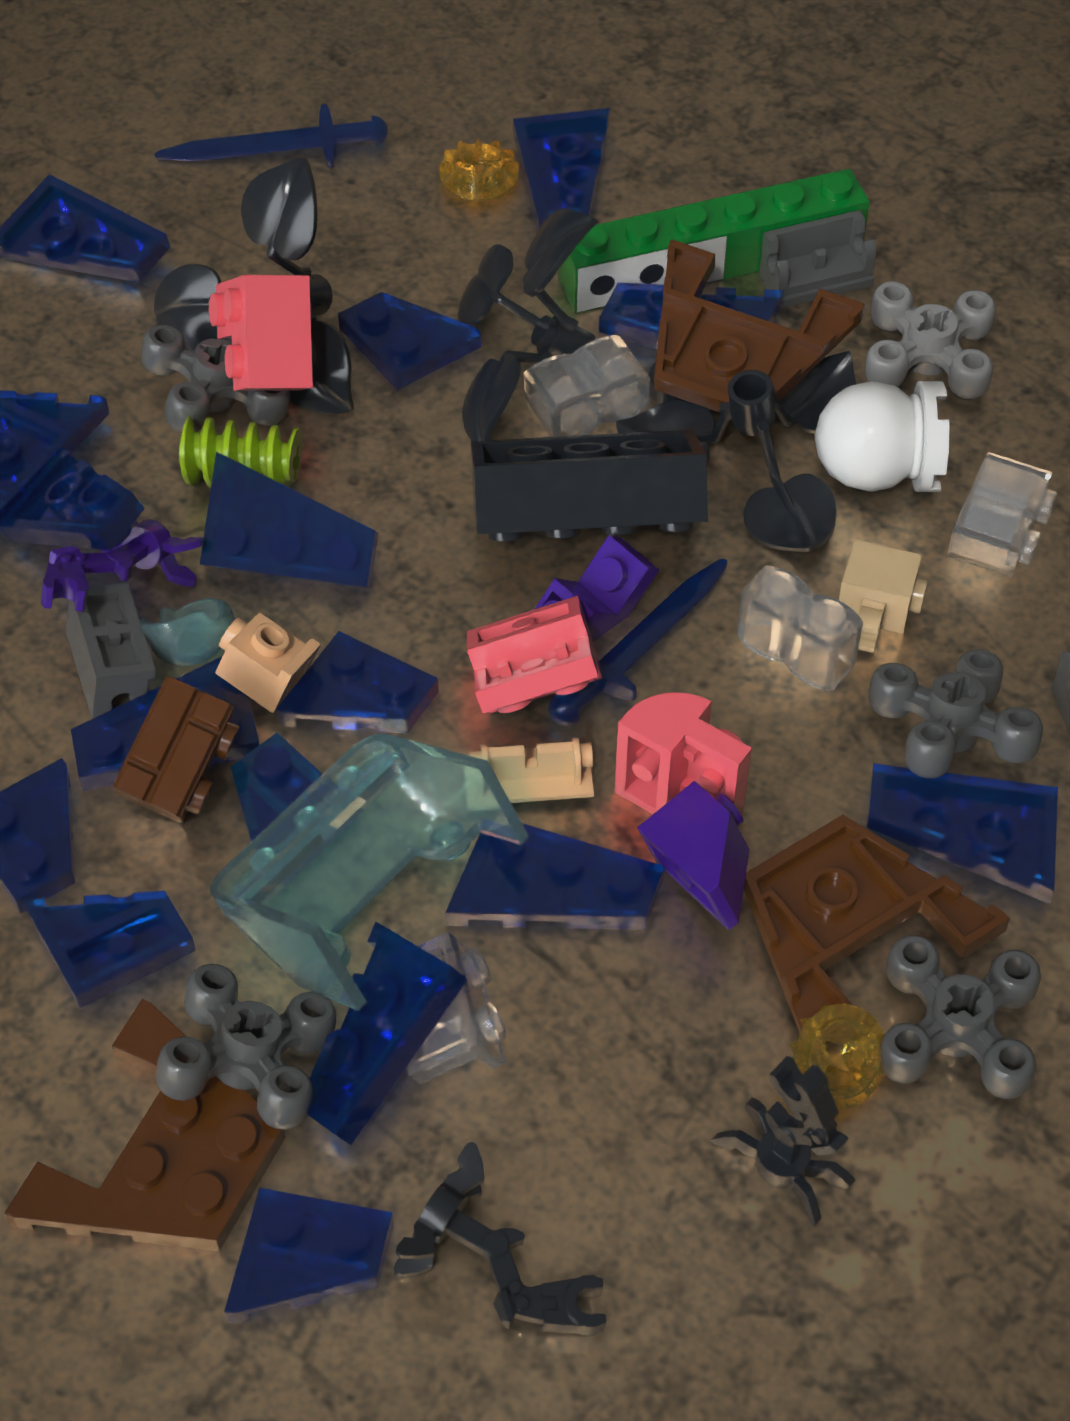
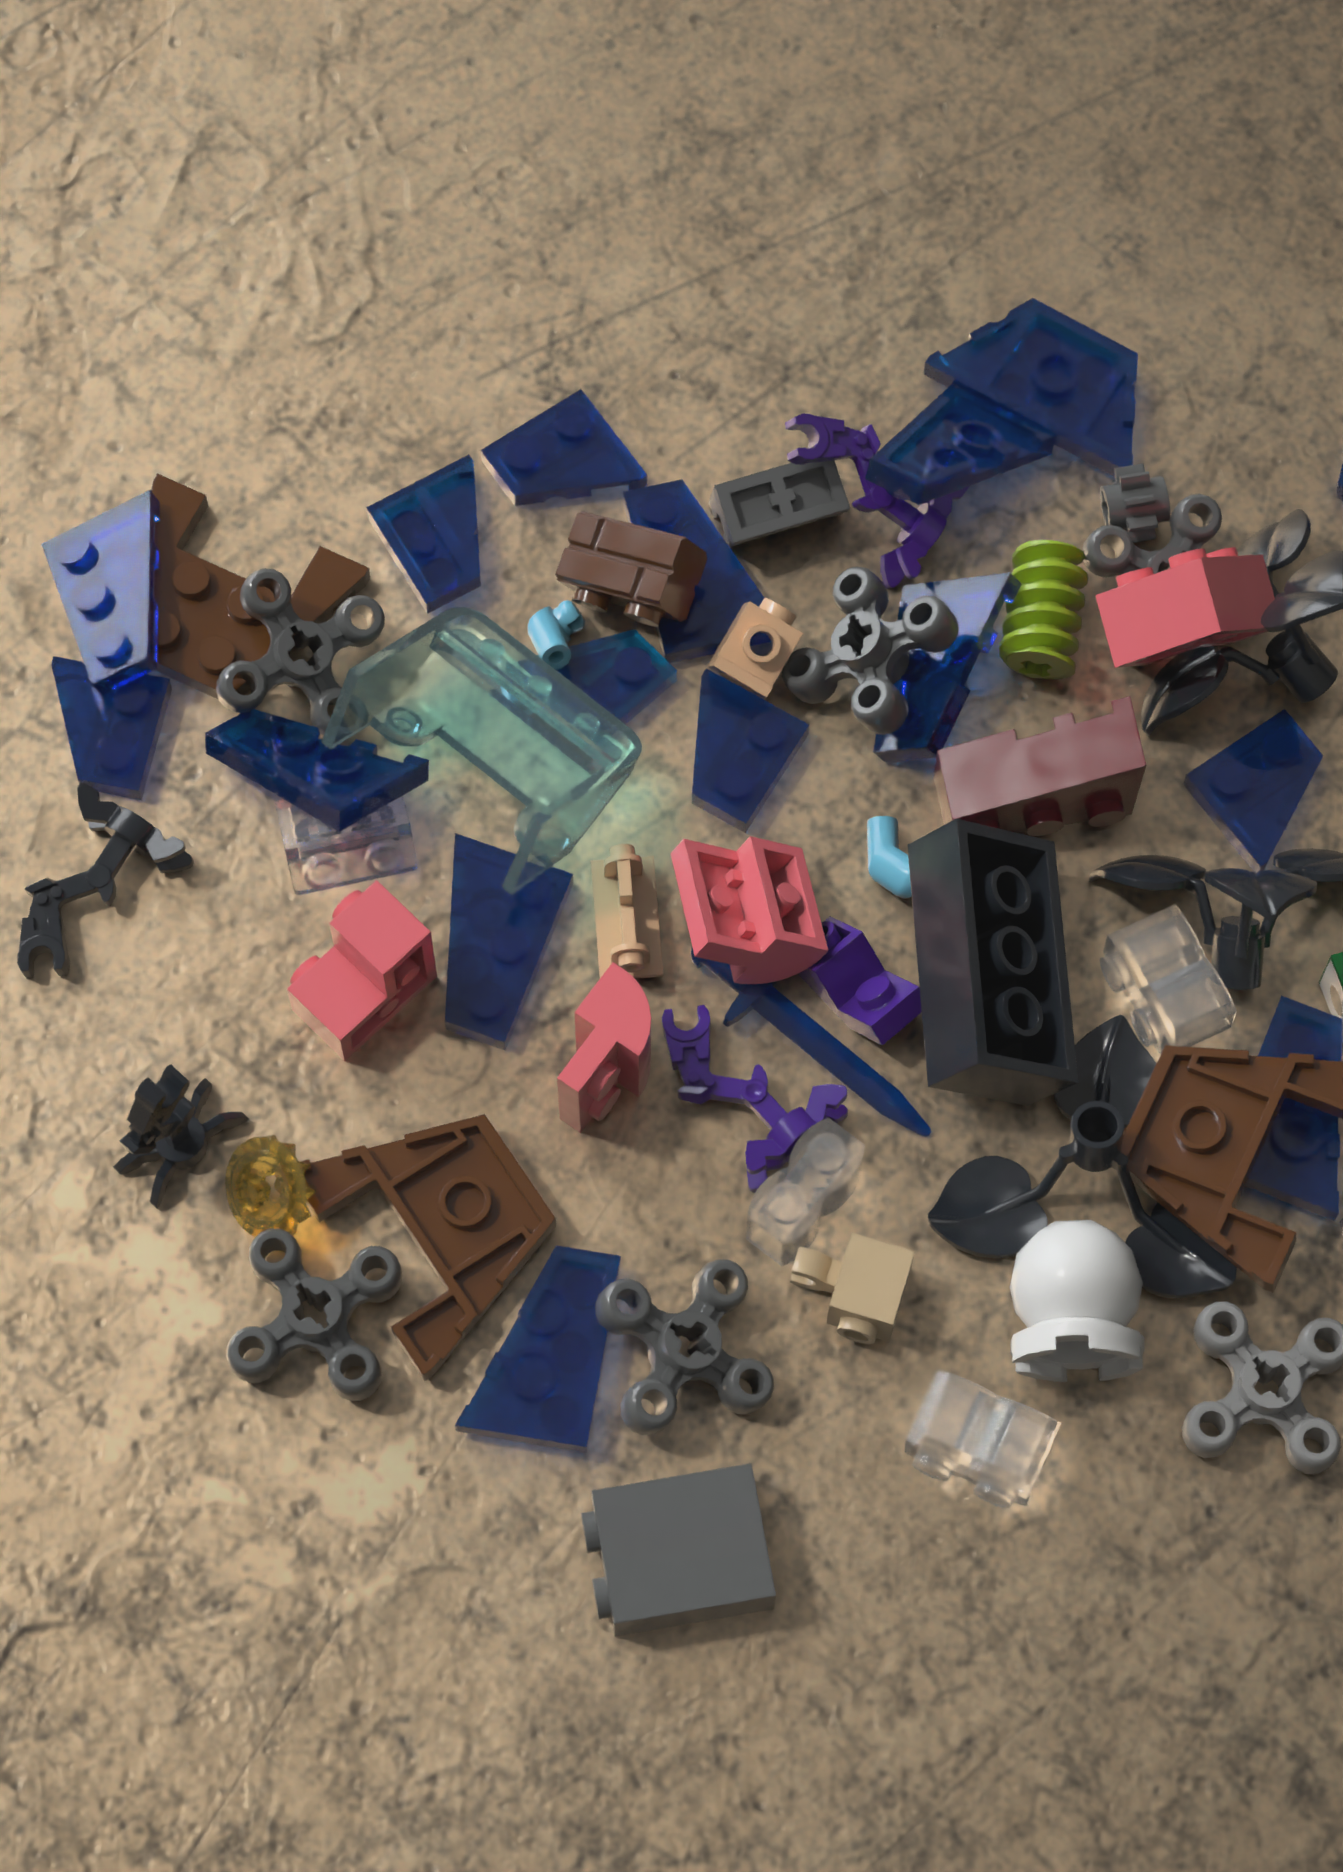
camera: 90 degrees right, 15 degrees up
clear light blue hair [140,597,235,667] -> none
dark purple slope [637,781,750,930] -> none
none -> clear blue wing [41,490,160,696]
none -> coral brick [287,880,437,1061]
none -> medium azure arm [527,600,585,670]
none -> dark purple piece [662,1005,848,1193]
none -> dark grey gear [782,566,959,735]
none -> medium azure arm [867,816,912,899]
none -> wedge [933,696,1146,836]
none -> dark grey gear [1100,463,1170,543]

